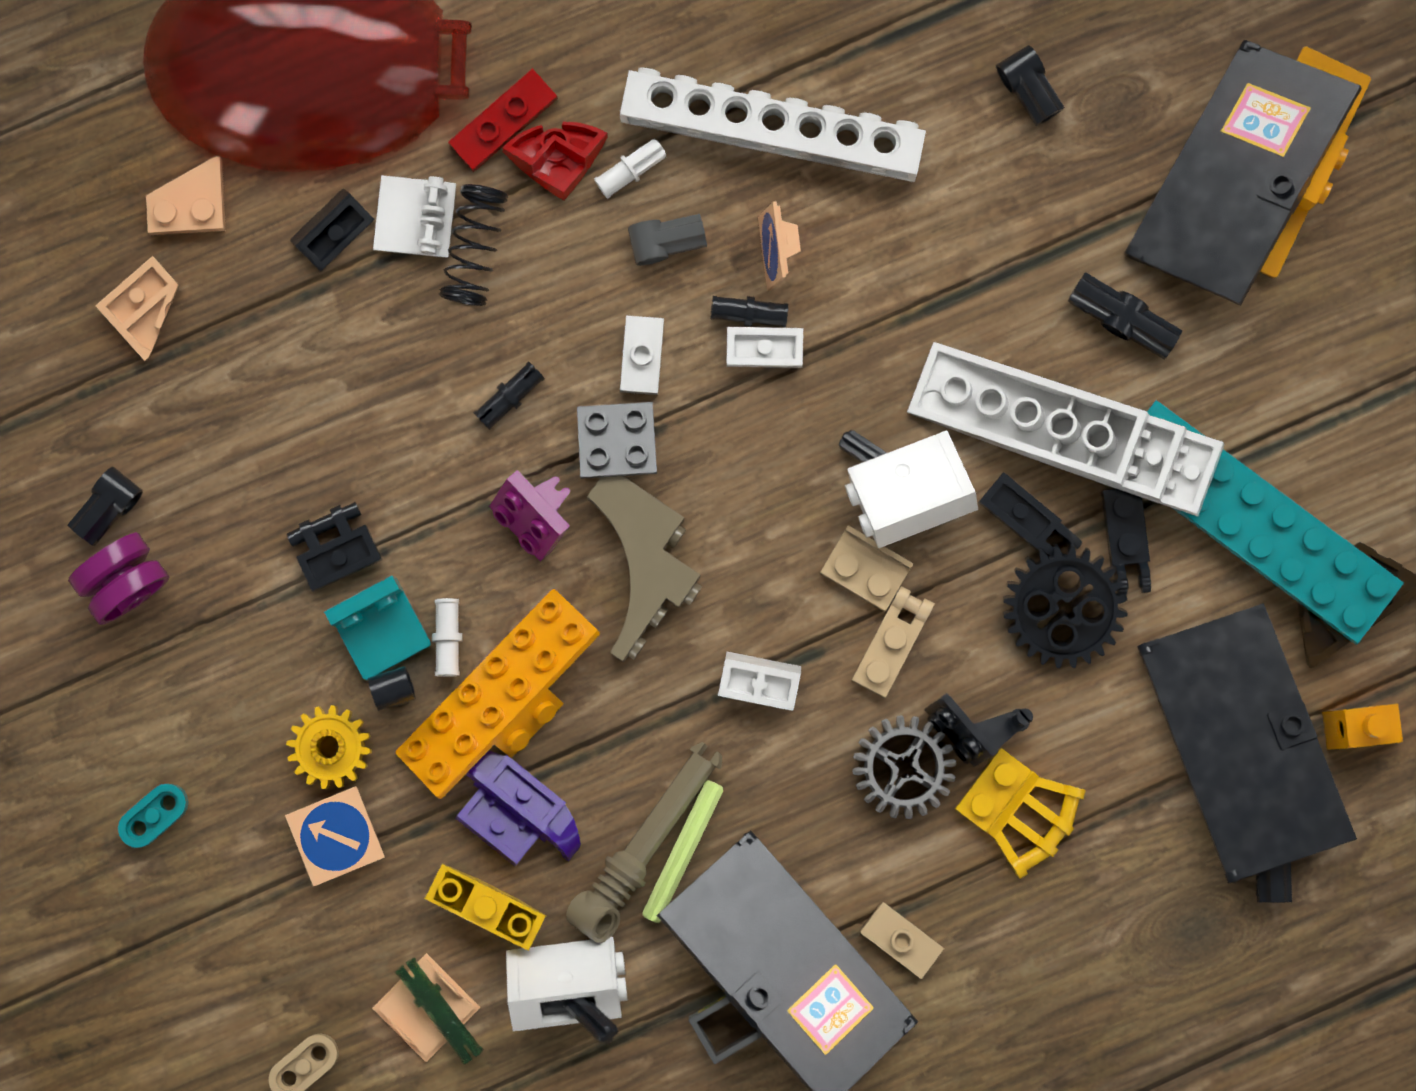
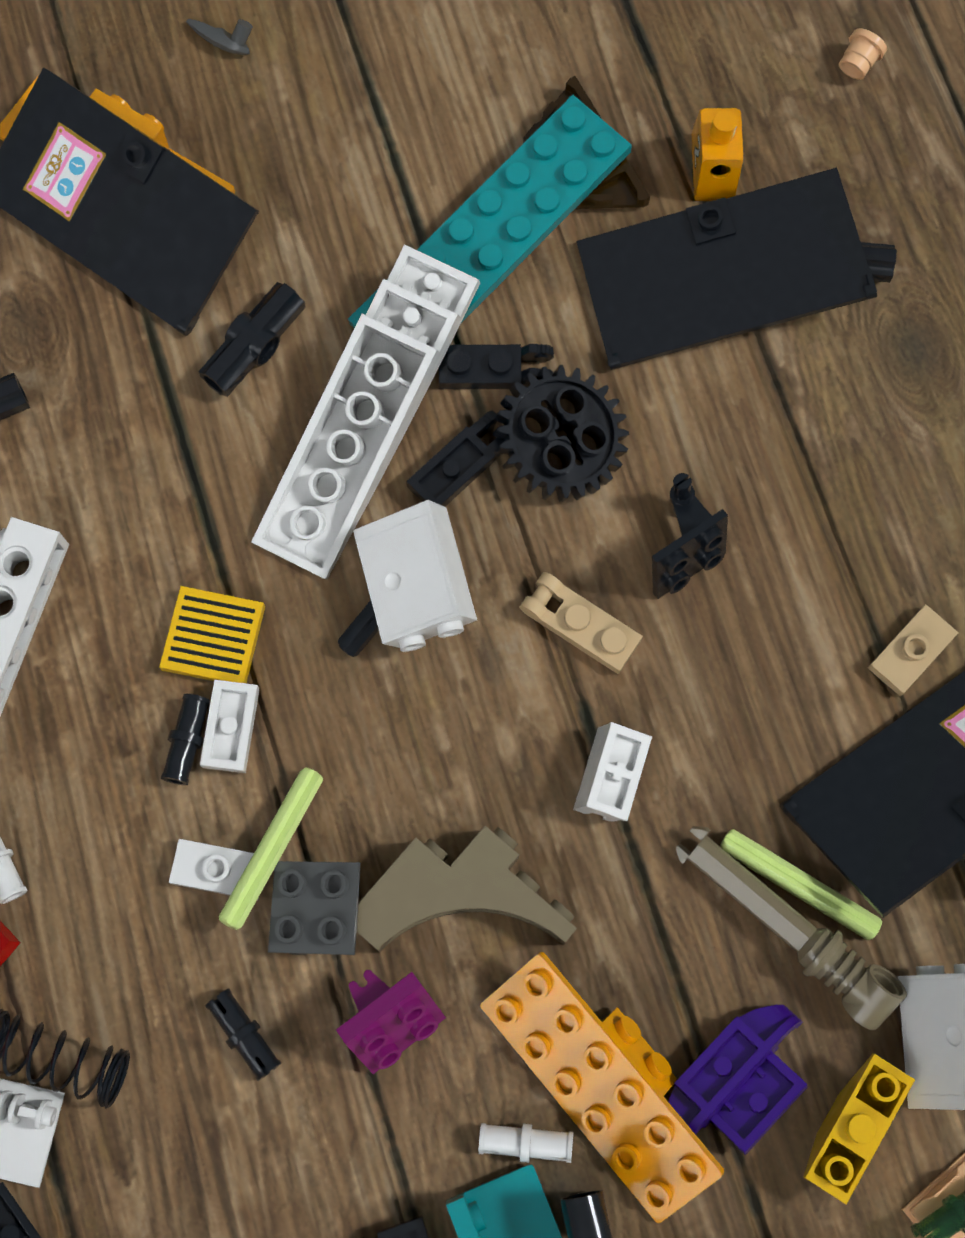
camera: 85 degrees left, 10 degrees down
dark grey piece [628,214,707,266] -> none
light nougat piece [758,201,801,291] -> none
tan plate [820,525,913,612] -> none
light grey gear [852,715,956,819] -> none
yellow plate [954,748,1086,879] -> none
none -> yellow tile [159,586,265,683]
none -> yellowish green axle [219,767,323,930]

